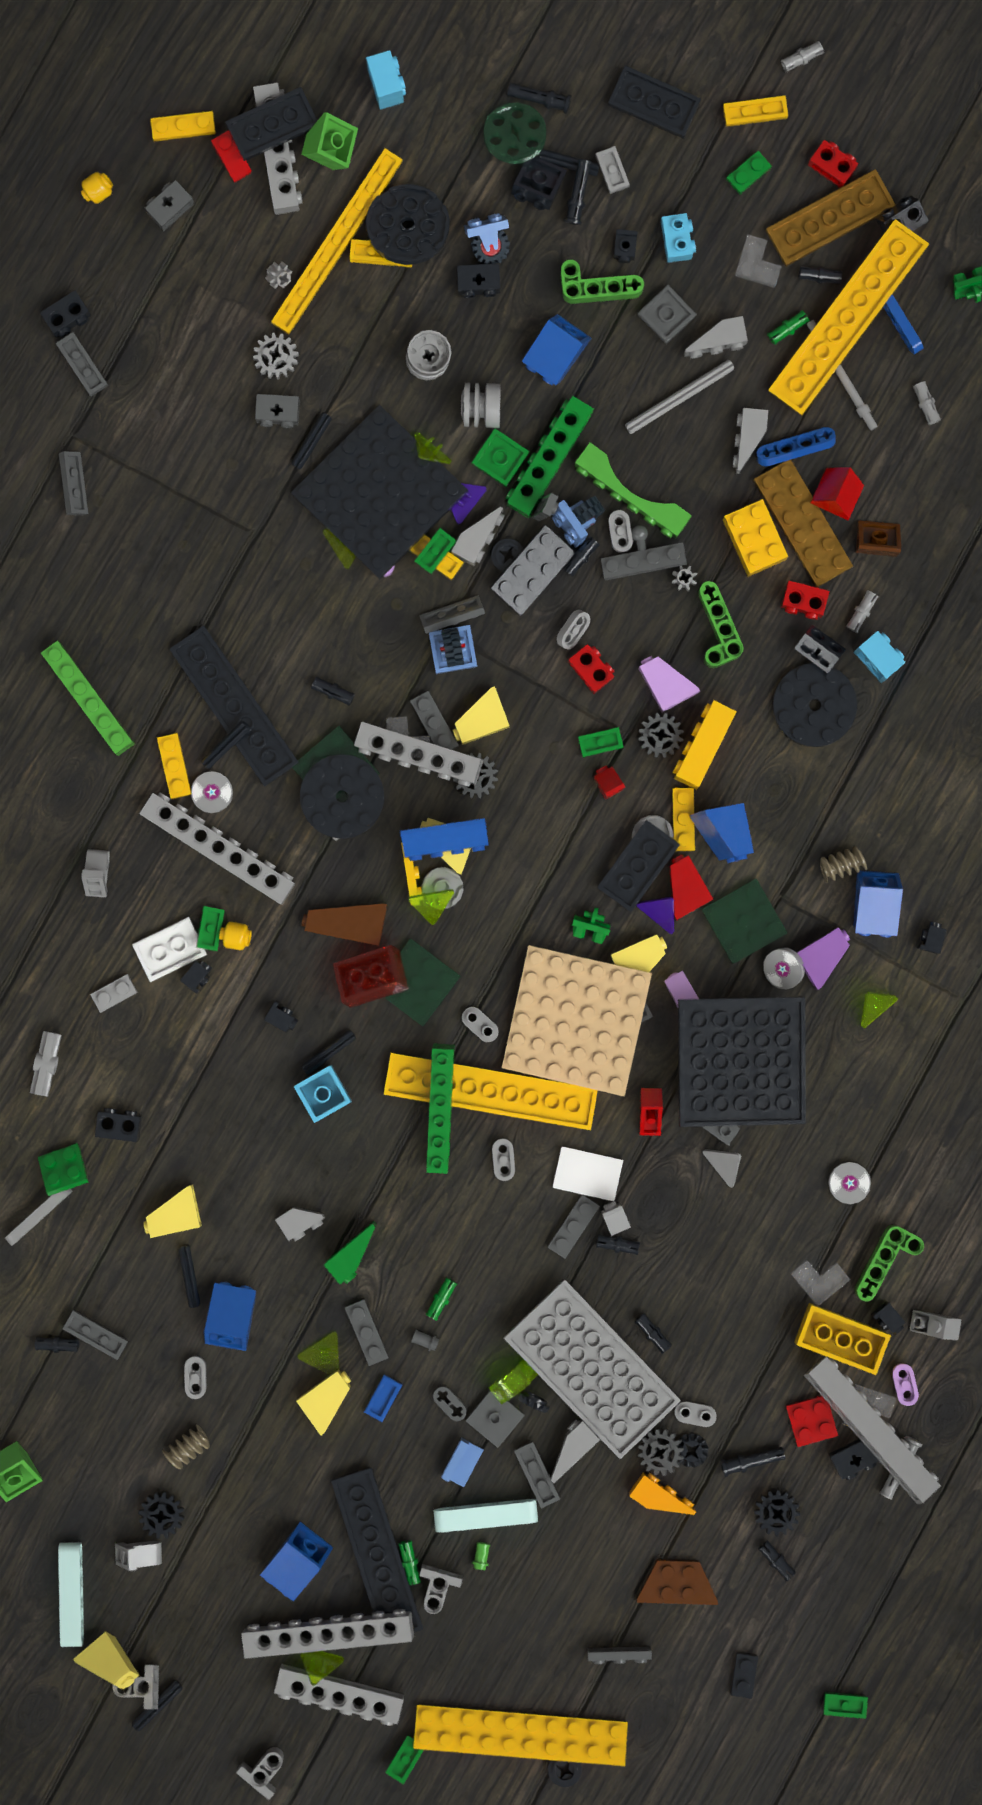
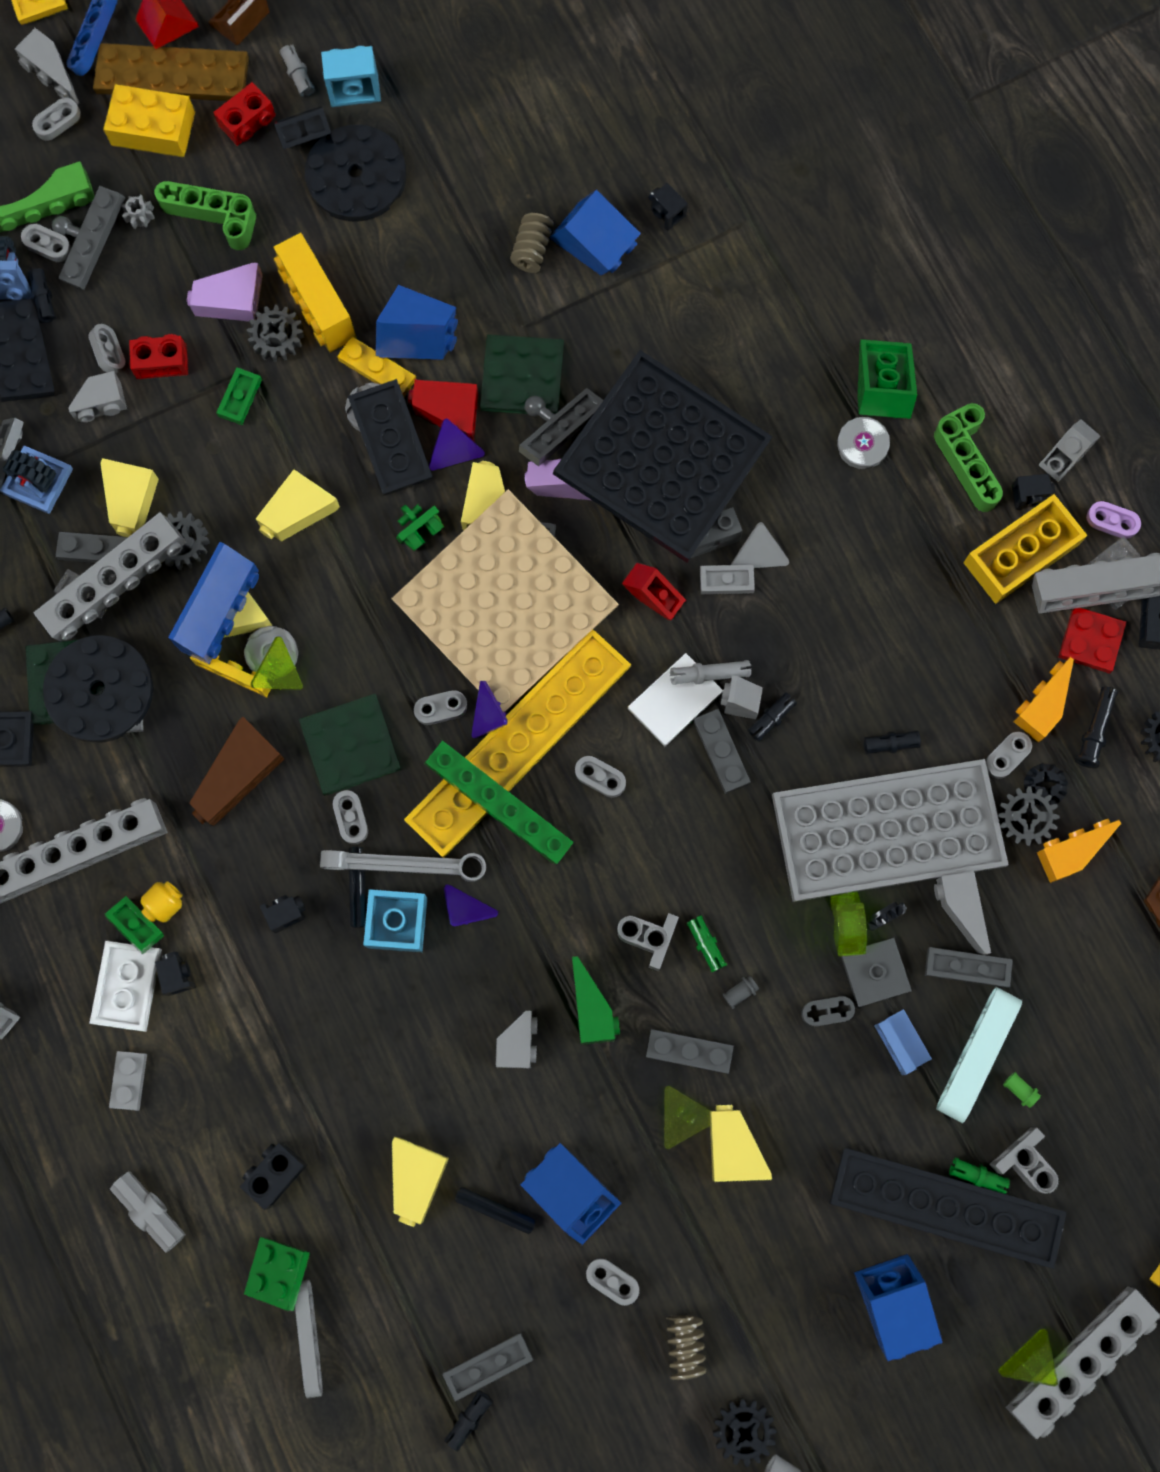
camera: 55 degrees left, 10 degrees down
light grey brick [241,1609,414,1658] -> none
clear red brick [333,945,408,1008] -> none
blue tile [364,1374,402,1422] -> none
red slope [594,765,625,800] -> none
light grey tile [764,948,805,989] -> none
clear plate [791,1260,850,1306] -> none
medium lavender slope [797,928,850,990] -> none
clear neon green piece [861,992,898,1028] -> none
none -> light grey plate [32,98,80,140]
none -> light grey slope [68,371,127,422]
none -> light yellow slope [256,470,340,541]
none -> light grey piece [320,850,486,882]
none -> light grey plate [333,790,368,845]
none -> dark purple piece [444,884,498,926]
none -> dark purple piece [471,681,508,738]
none -> dark grey plate [519,388,603,467]
none -> light grey tile [617,913,679,971]
none -> light grey pin [670,660,751,685]
none -> light grey plate [700,565,755,594]
none -> green slope [858,339,917,419]
none -> light orange slope [1014,657,1074,743]

